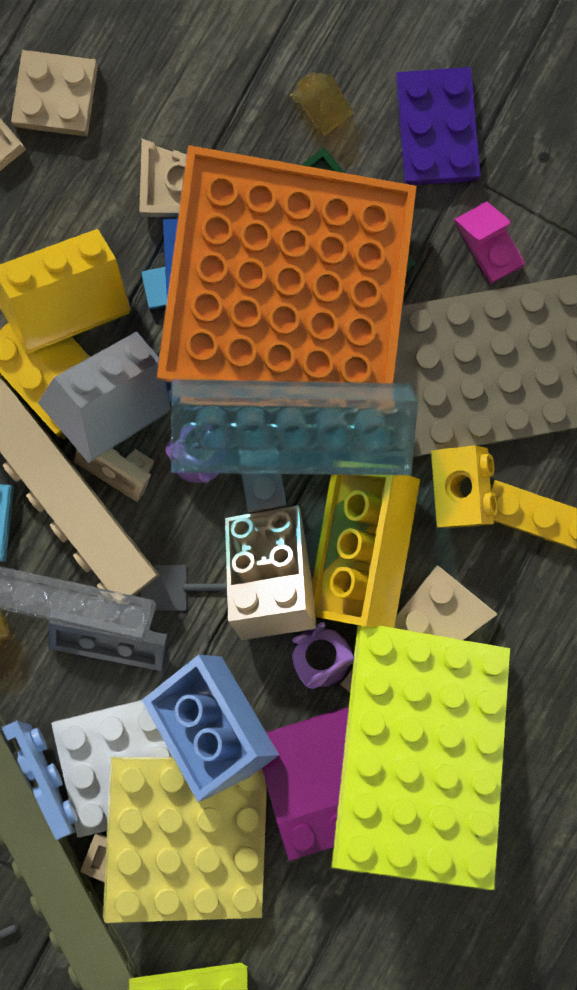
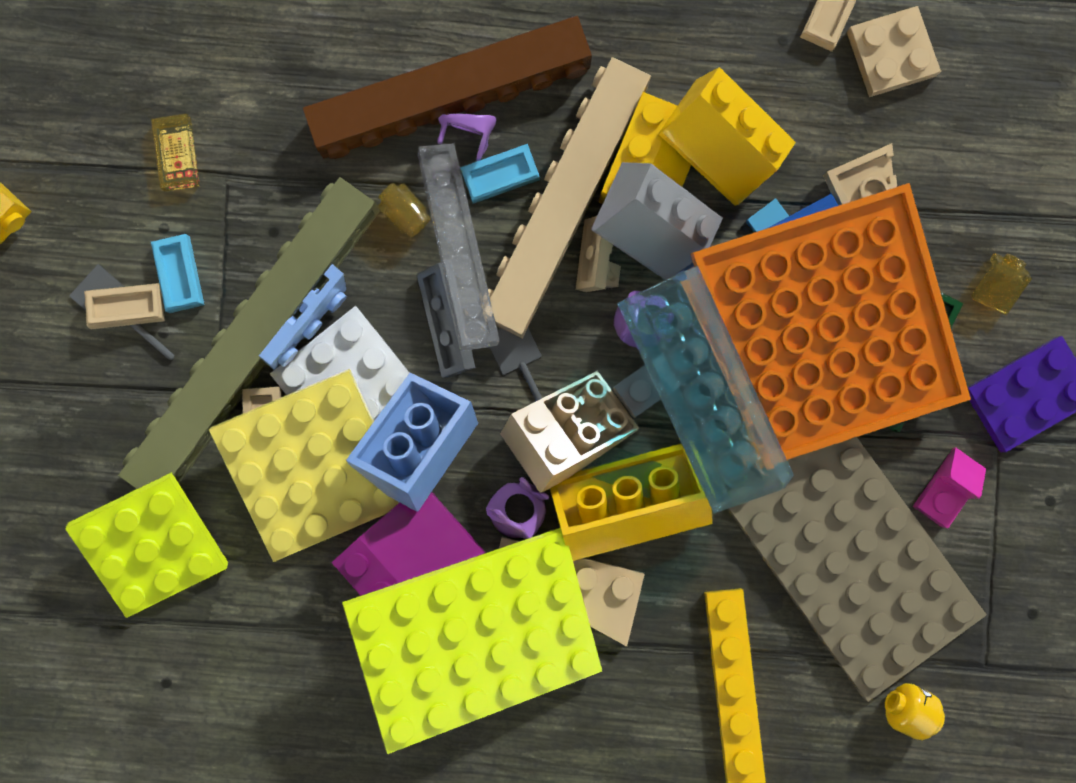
camera: 65 degrees right, 0 degrees up
yellow brick [431,445,497,528] -> none

